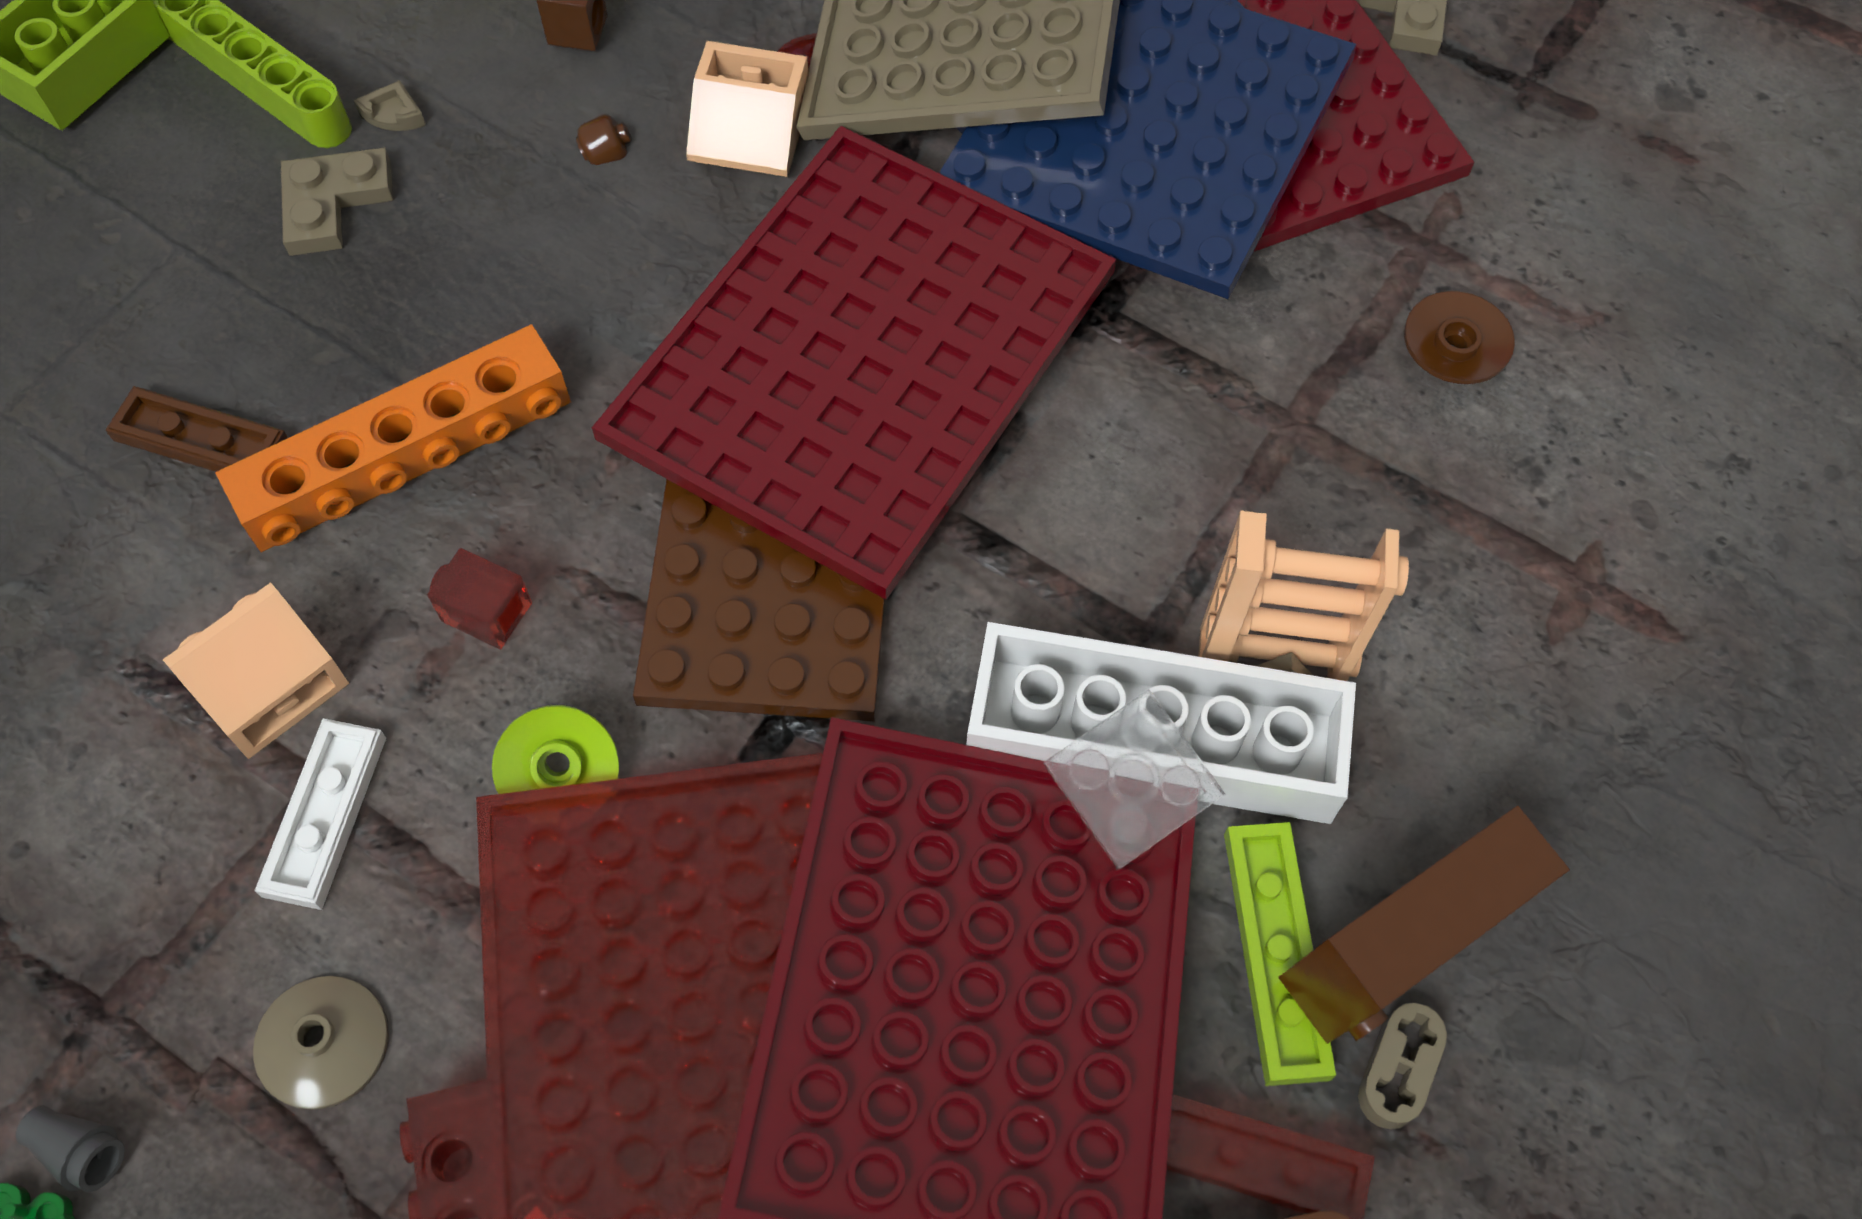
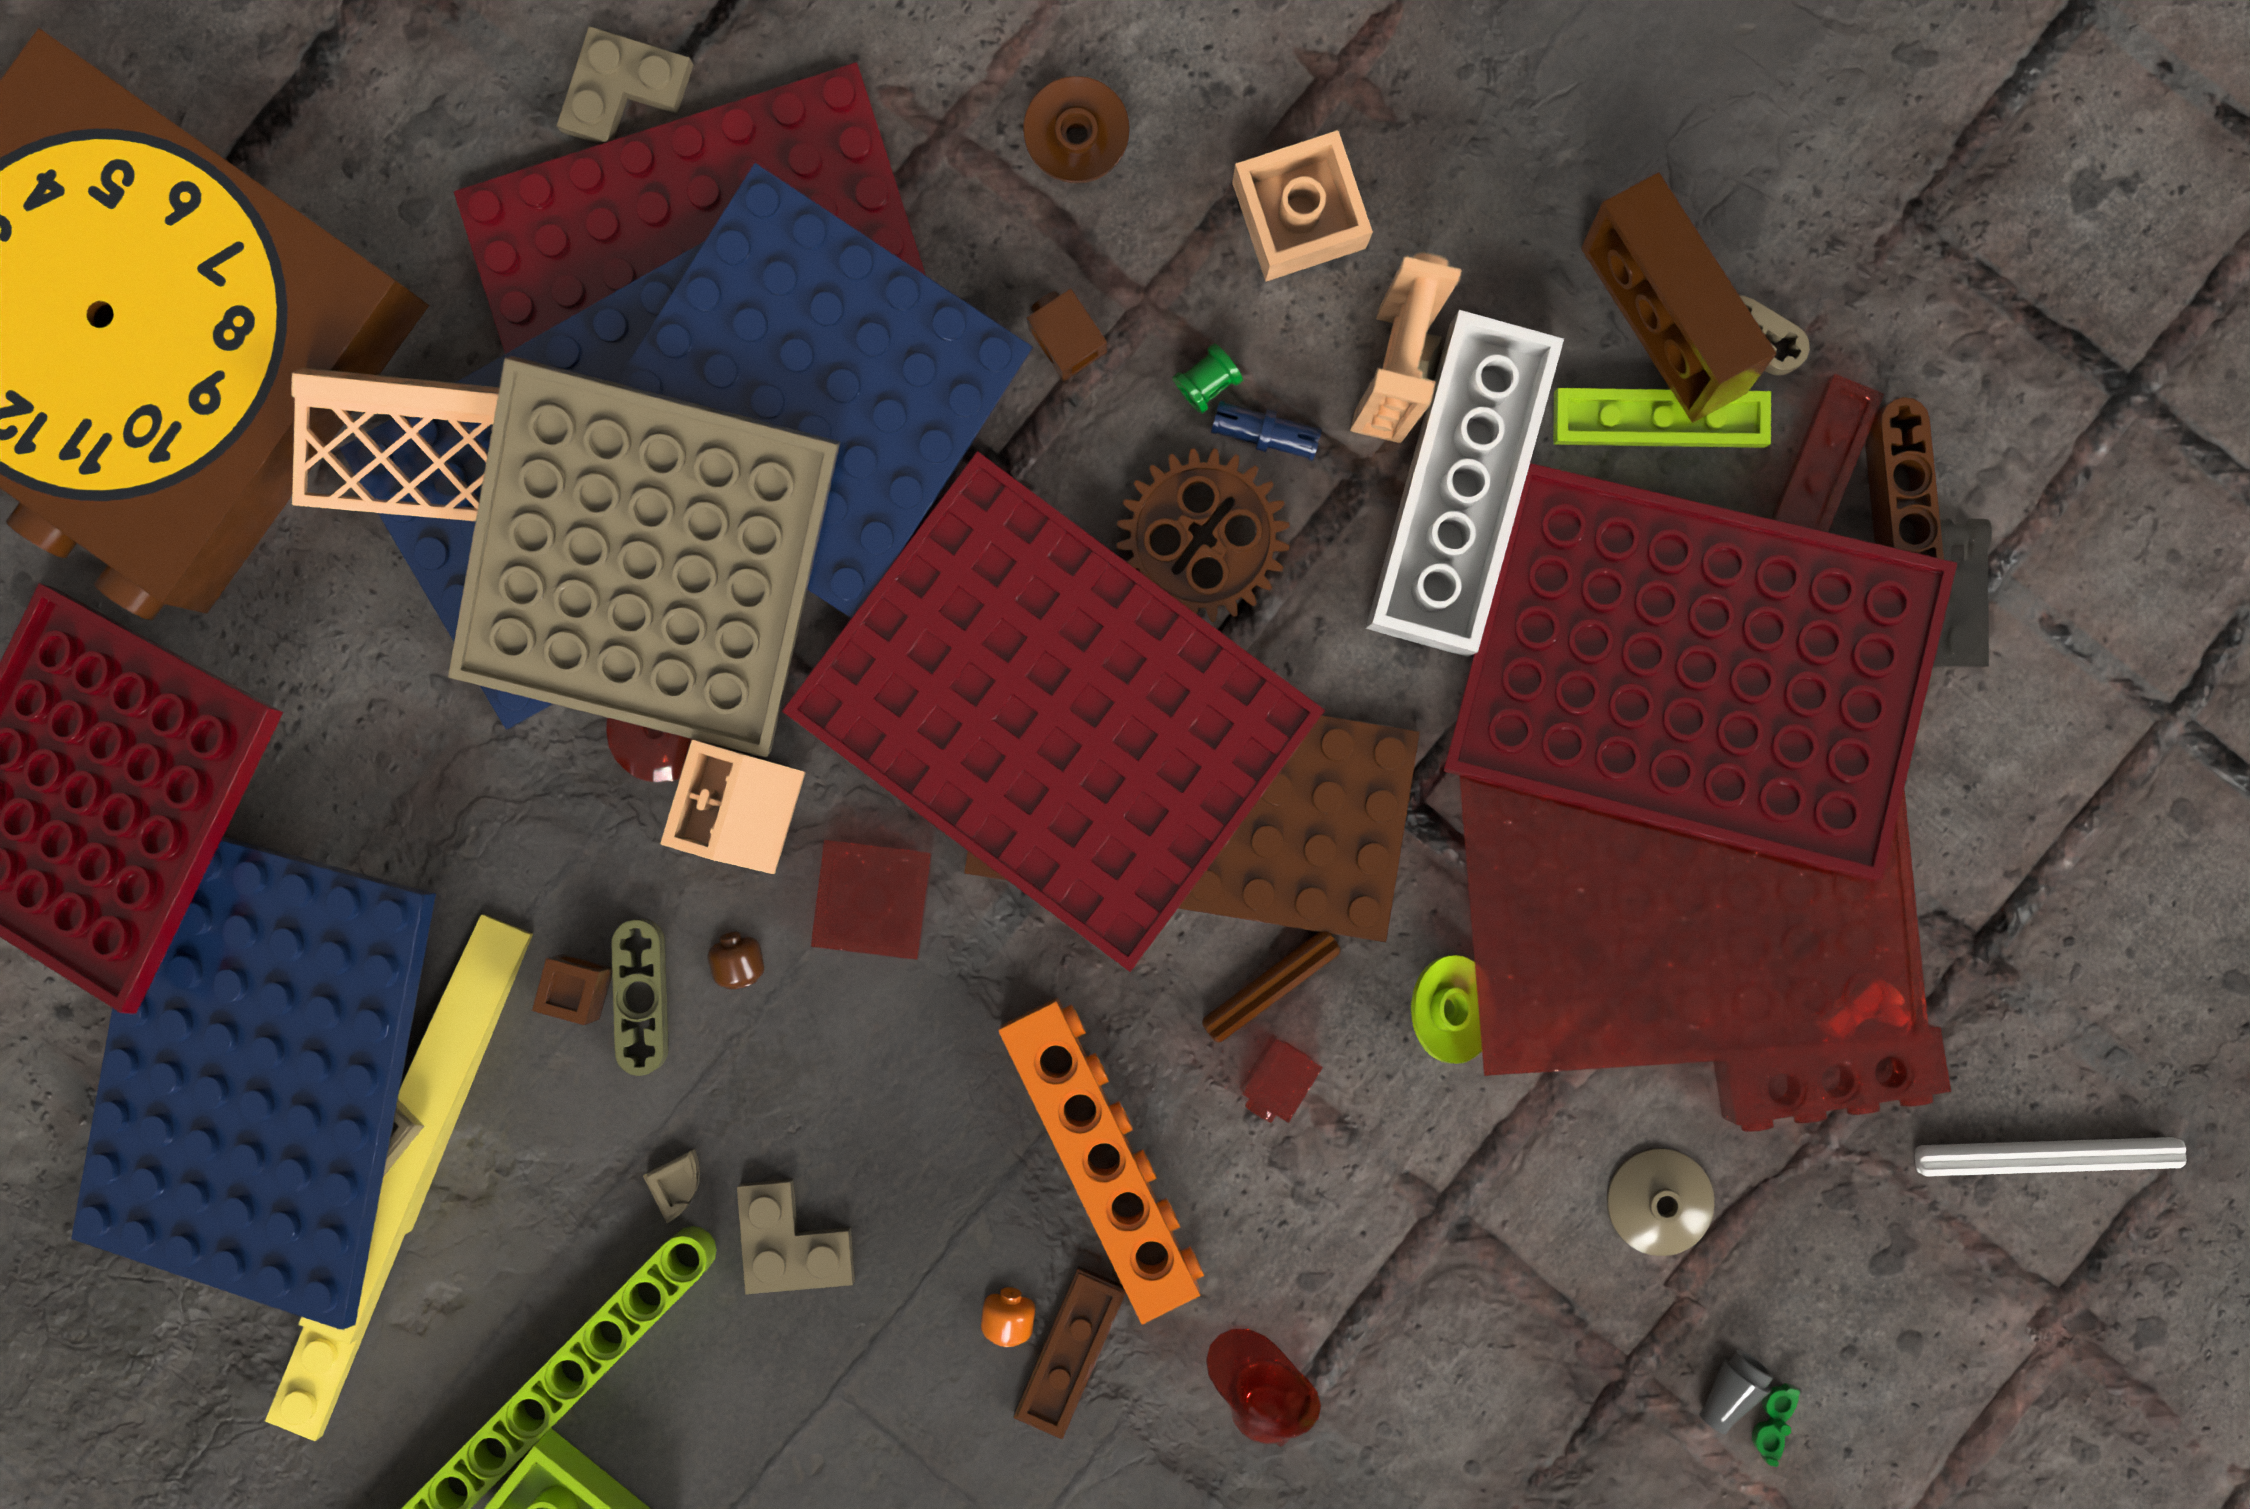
camera: 85 degrees left, 25 degrees up
light nougat slope [163,582,350,759] -> none
white tile [255,718,386,910] -> none
clear plate [1044,689,1226,870] -> none
none -> olive beam [611,919,669,1076]
none -> clear red plate [811,840,932,960]
none -> orange piece [981,1287,1036,1347]
none -> reddish brown brick [1026,289,1107,382]
none -> reddish brown gear [1117,448,1290,622]
none -> green bush [1172,343,1243,414]
none -> reddish brown axle [1202,931,1341,1043]
none -> clear red piece [1206,1329,1321,1447]
none -> dark blue pin [1211,400,1322,461]
none -> light nougat brick [1232,130,1373,281]

